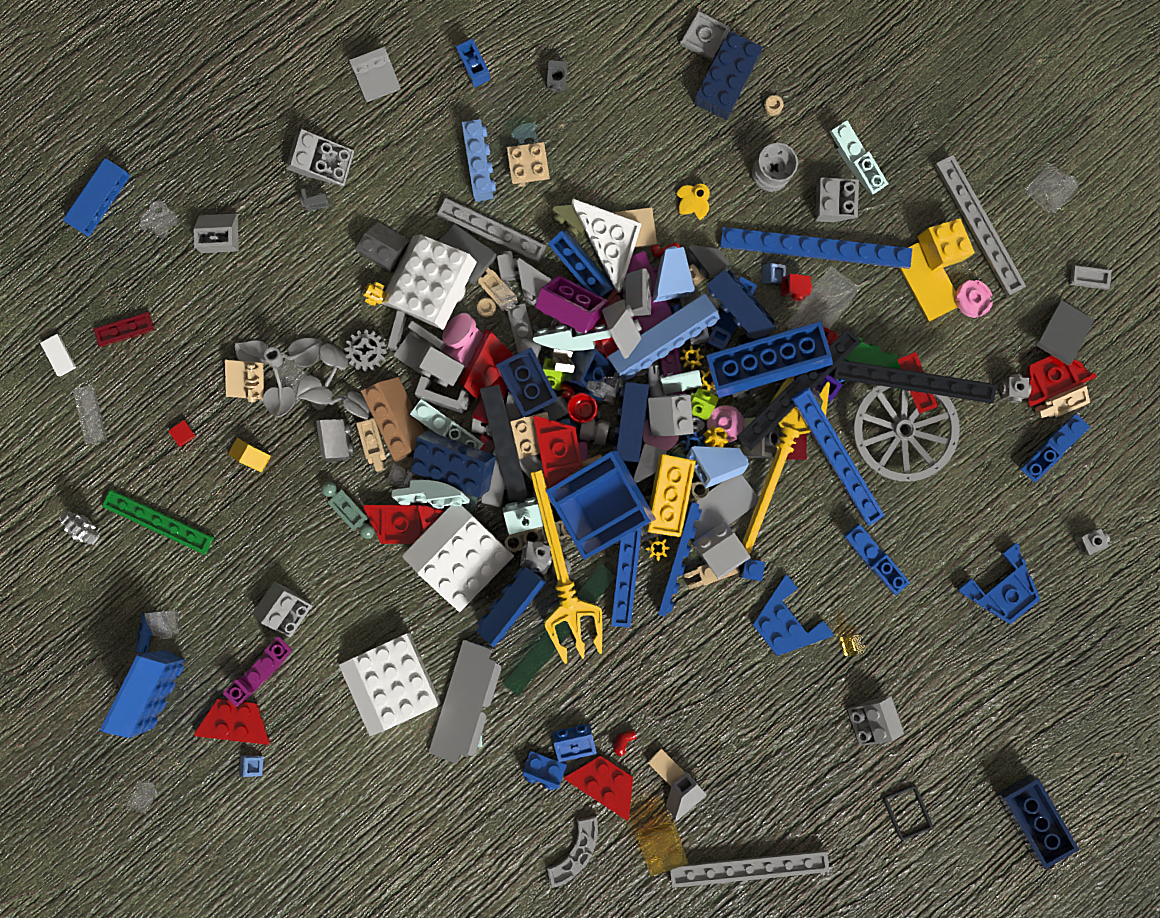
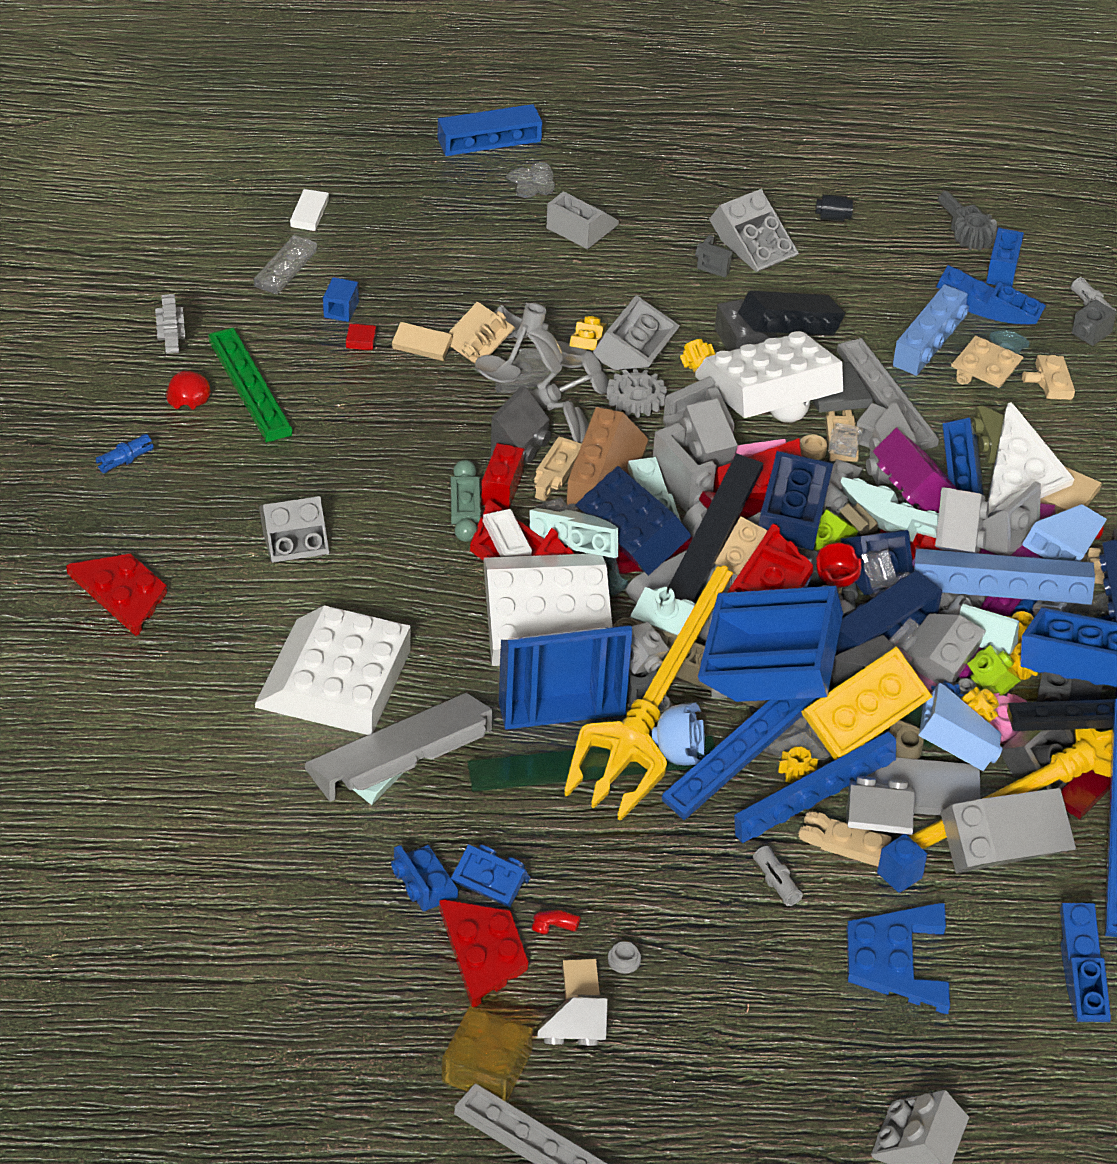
camera: 35 degrees right, 40 degrees down
dark red tile [94,312,155,347] -> none
blue slope [100,650,185,738] -> none
clear slope [145,610,179,639] -> none
magenta slope [223,636,293,707] -> none
yellow slope [228,438,271,473] -> none
medium blue slope [239,755,263,777] -> none
light grey bracket [349,47,401,102] -> none
bright pink tile [442,313,476,349] -> none
light grey tile [547,815,598,888] -> none
clear yellow tile [840,634,866,656] -> none
none -> red hair [166,371,211,410]
none -> blue brick [323,277,359,322]
none -> tan tile [392,322,452,361]
none -> red brick [481,443,524,510]
none -> white tile [483,509,532,557]
none -> yellow slope [569,316,607,350]
none -> light grey slope [593,295,680,370]
none -> light grey plate [608,942,641,974]
none -> light blue cylinder [652,703,705,765]
none -> black brick [738,291,846,335]
none -> light grey pin [753,846,803,906]
none -> black brick [815,194,853,222]
none -> clear bracket [889,618,919,666]
none -> blue slope [936,265,1046,324]
none -> dark grey gear [938,191,997,251]
none -> light grey slope [940,788,1076,874]
none -> tan plate [1022,355,1075,400]
none -> light grey pin [1071,277,1117,312]

